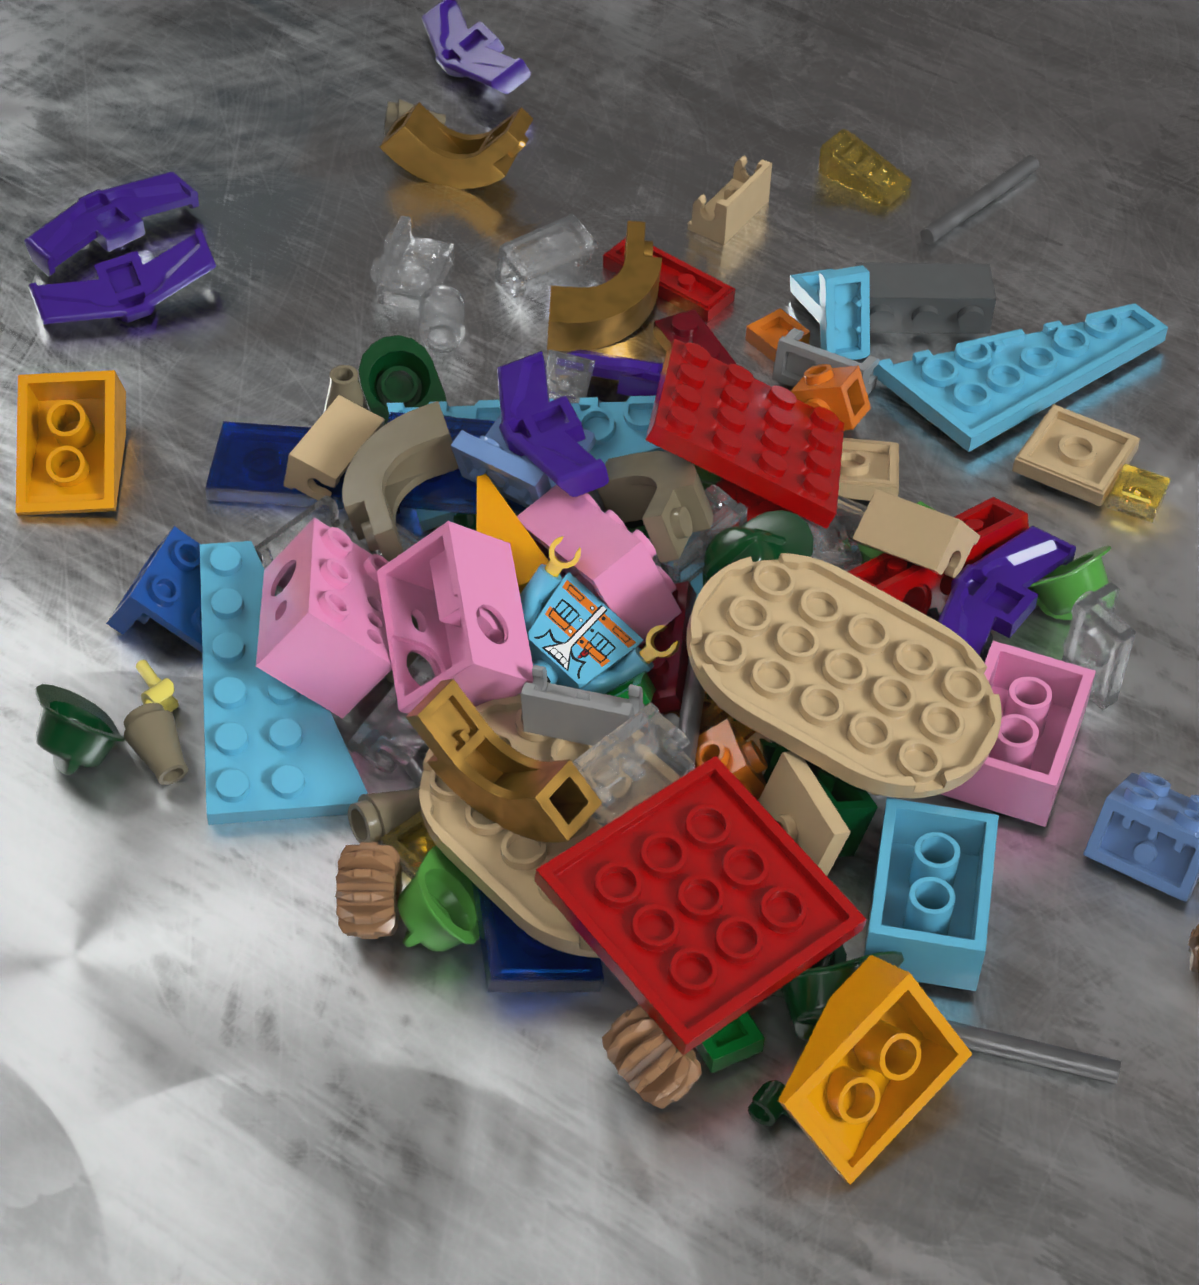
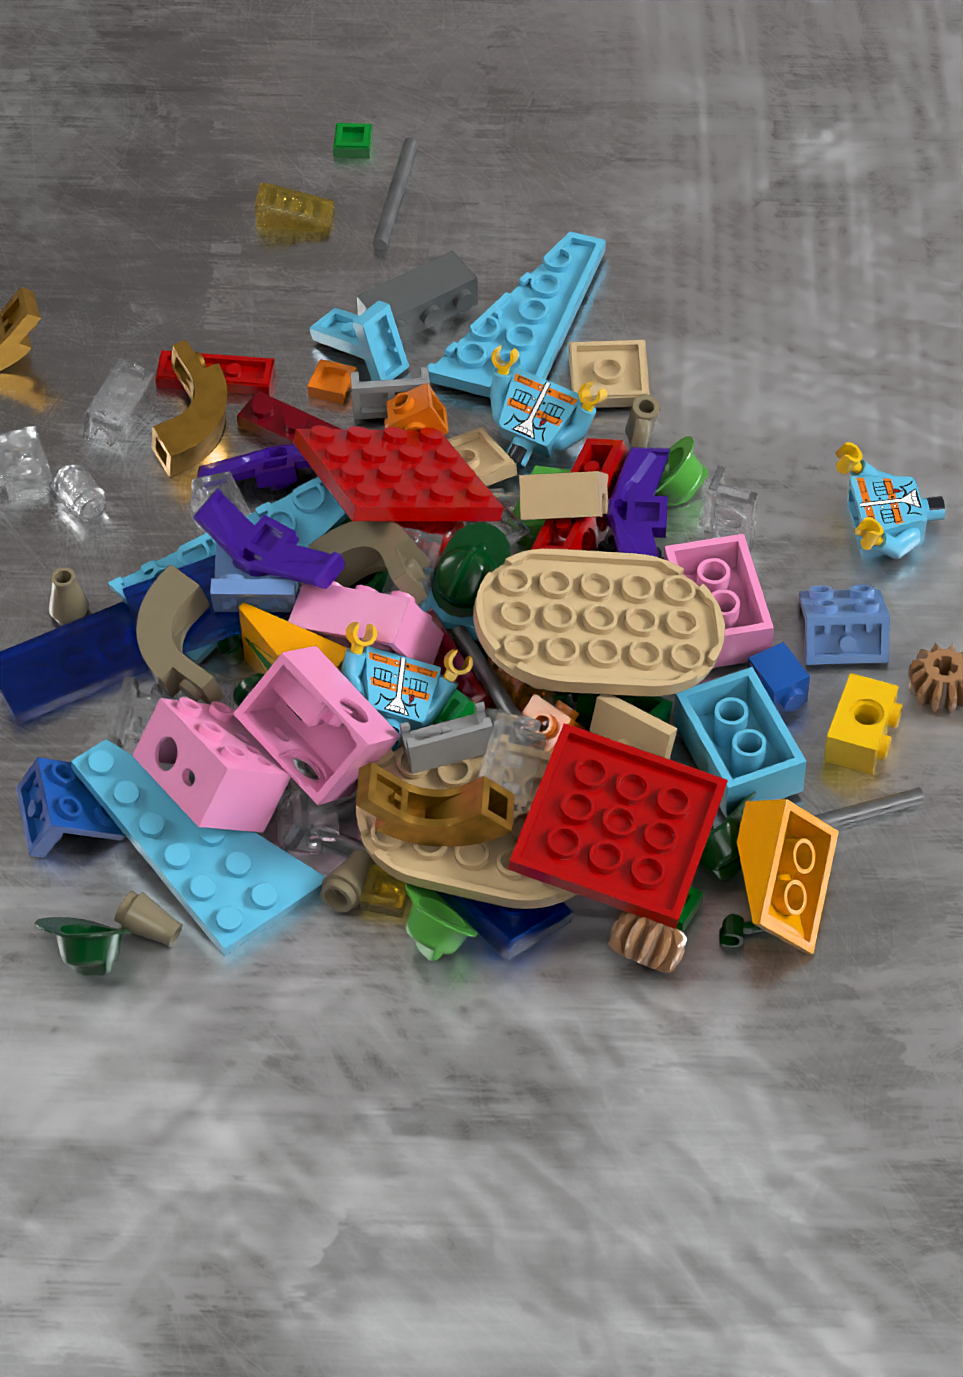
camera: 30 degrees left, 5 degrees up
light yellow hand [136,660,179,712] -> none
tan hinge [284,395,385,501] -> none
medium nougat gear [335,842,403,939] -> none
dark green piece [359,335,446,425] -> none
tan hinge [687,156,772,245] -> none
clear yellow plate [1106,463,1171,523] -> none
none -> green tile [333,123,373,158]
none -> medium azure torso [490,345,608,469]
none -> dark tan plant [625,395,660,452]
none -> blue brick [747,642,810,714]
none -> yellow brick [824,673,903,775]

